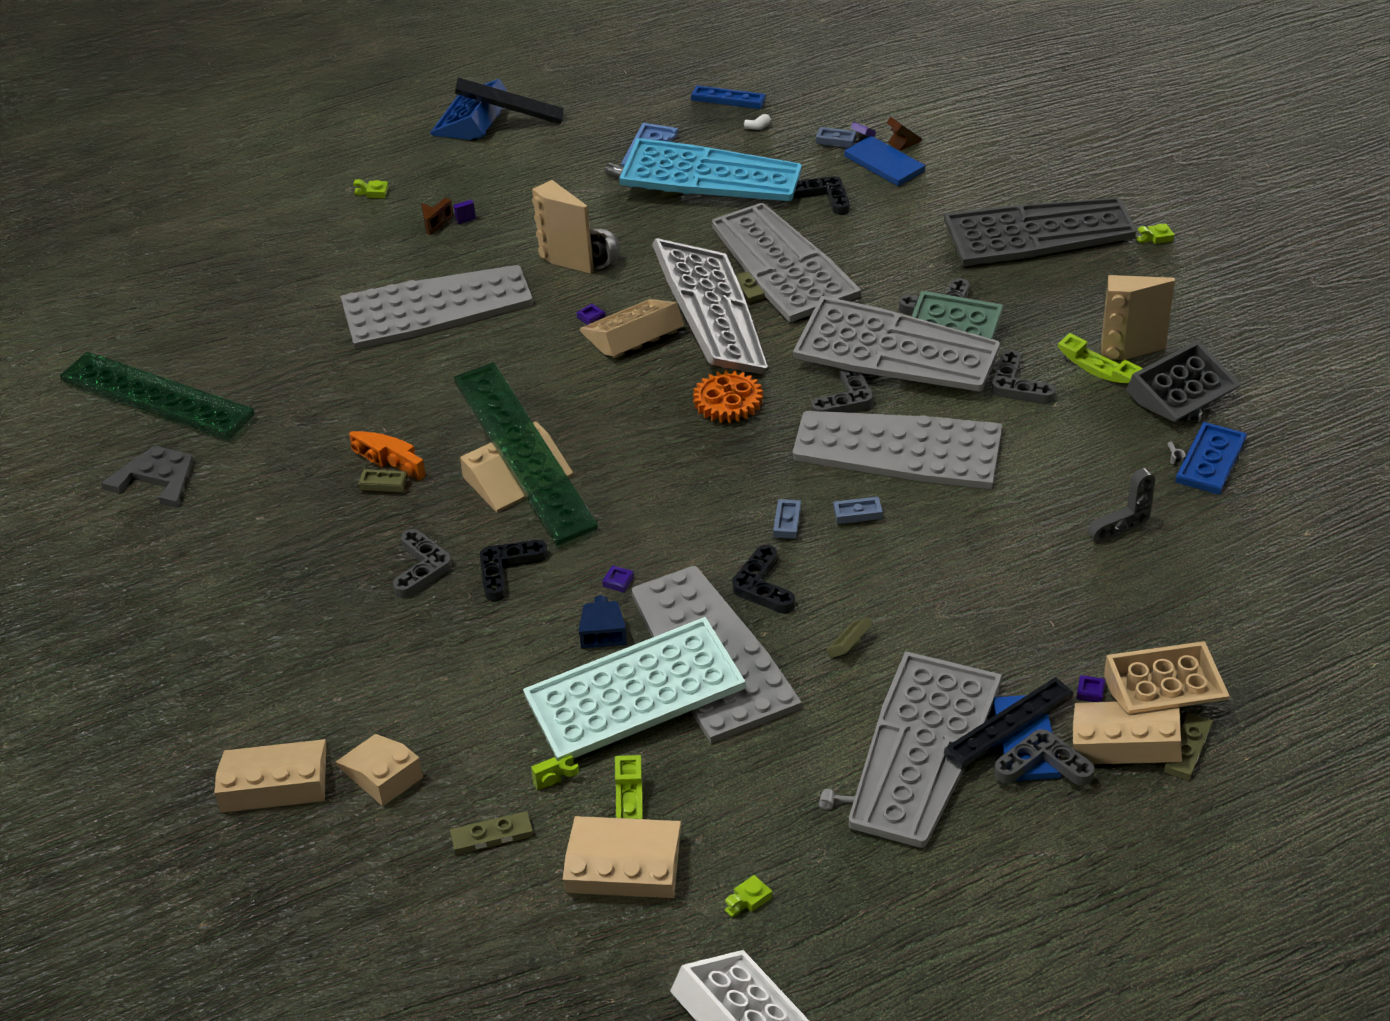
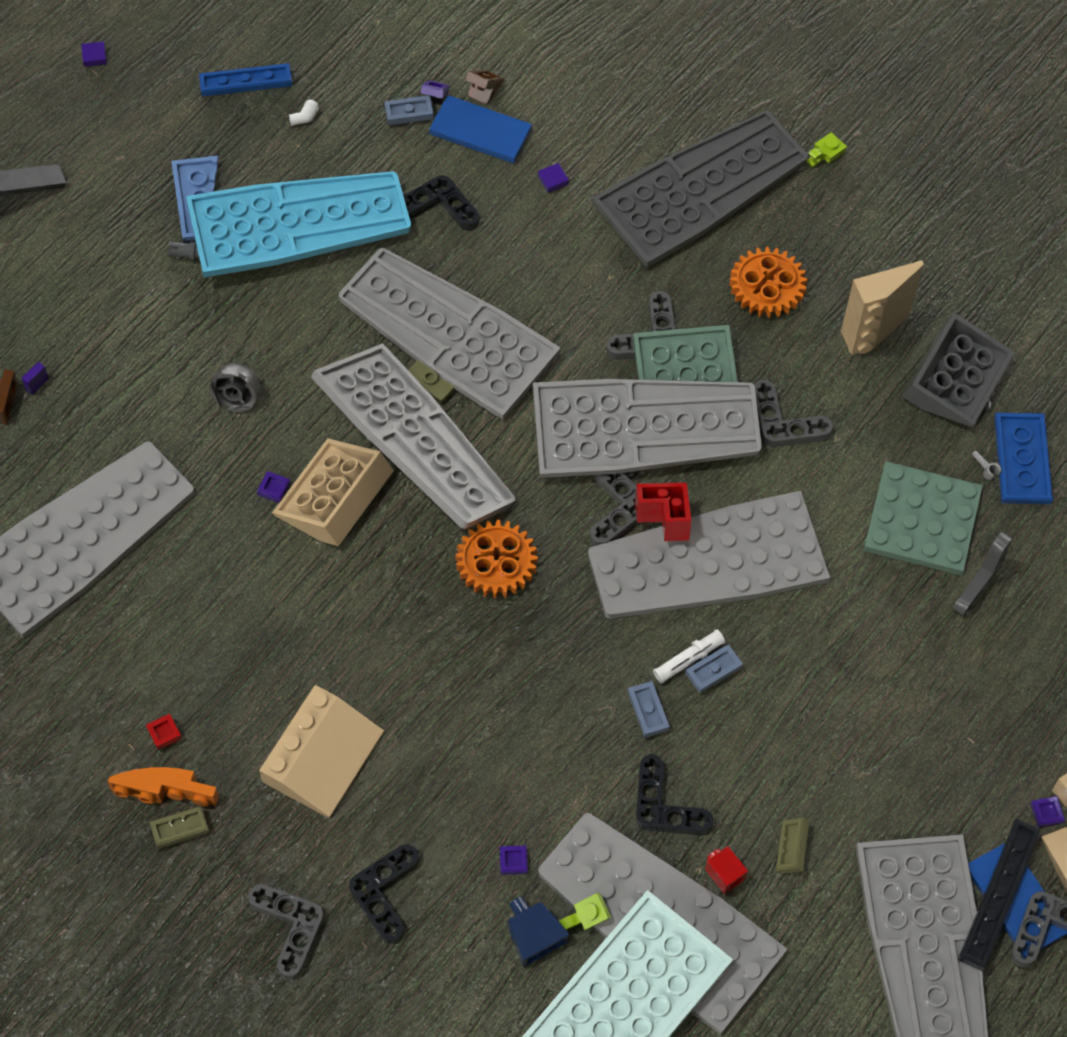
camera: 30 degrees left, 20 degrees up
clear green plate [454,362,598,546] -> none
tan slope [532,180,594,274] -> none
lime slope [1058,333,1143,383] -> none
none -> dark purple tile [81,41,107,67]
none -> red plate [146,714,182,750]
none -> dark purple tile [538,163,569,193]
none -> lime plate [559,893,611,930]
none -> red brick [635,482,691,541]
none -> white pin [653,630,725,684]
none -> red brick [705,846,748,895]
none -> orange gear [729,247,807,318]
none -> sand green plate [863,461,983,576]

